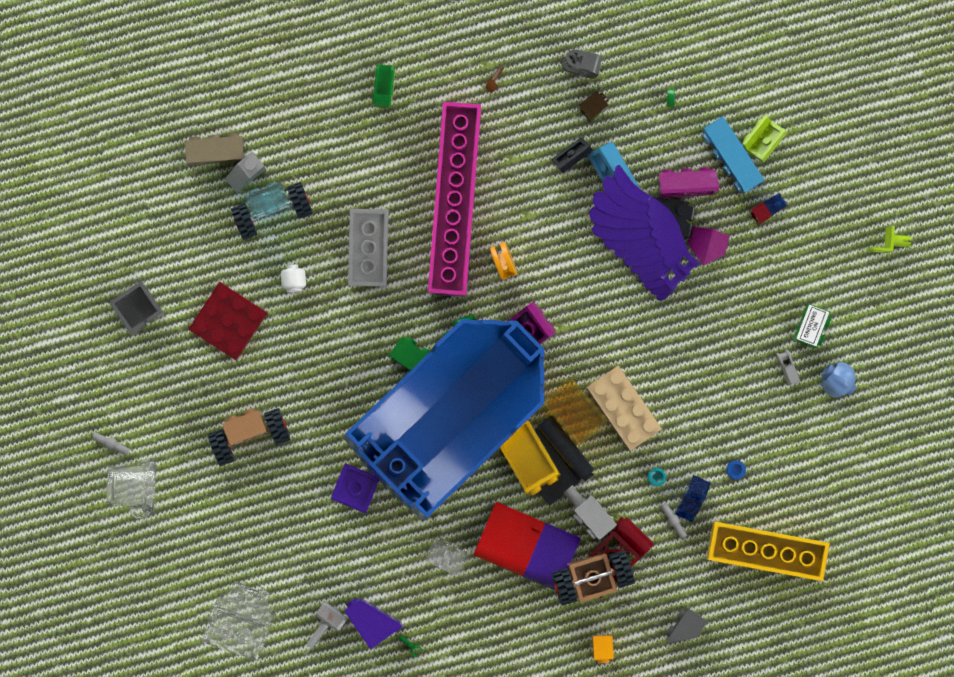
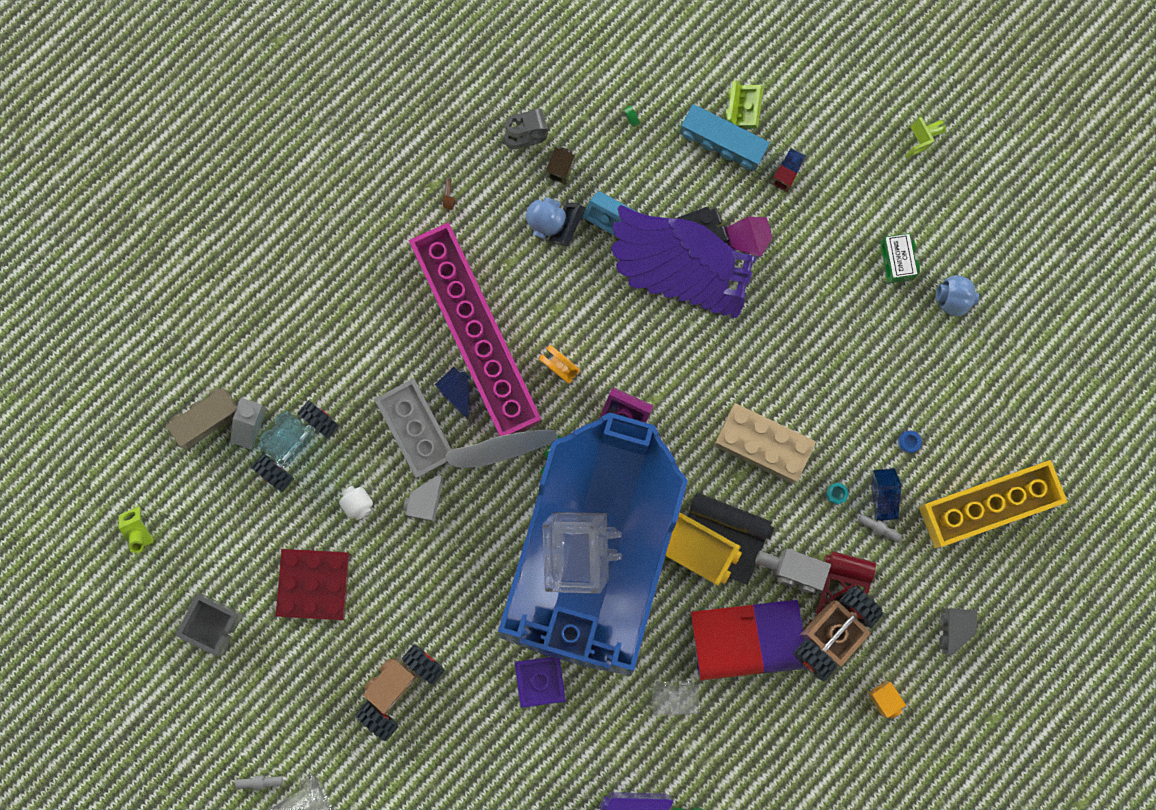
camera: 30 degrees left, 5 degrees down
green animal [372,64,395,109] -> none
green brick [389,336,430,371] -> none
clear yellow brick [543,377,608,447] -> none
magenta slope [657,167,719,198] -> none
light grey bar [776,349,800,386] -> none
none -> lime bracket [119,506,153,553]
none -> light grey slope [403,475,444,522]
none -> clear blue slope [434,367,471,419]
none -> white sticker [445,430,557,468]
none -> medium blue plant [526,197,566,239]
none -> clear piece [542,512,623,594]

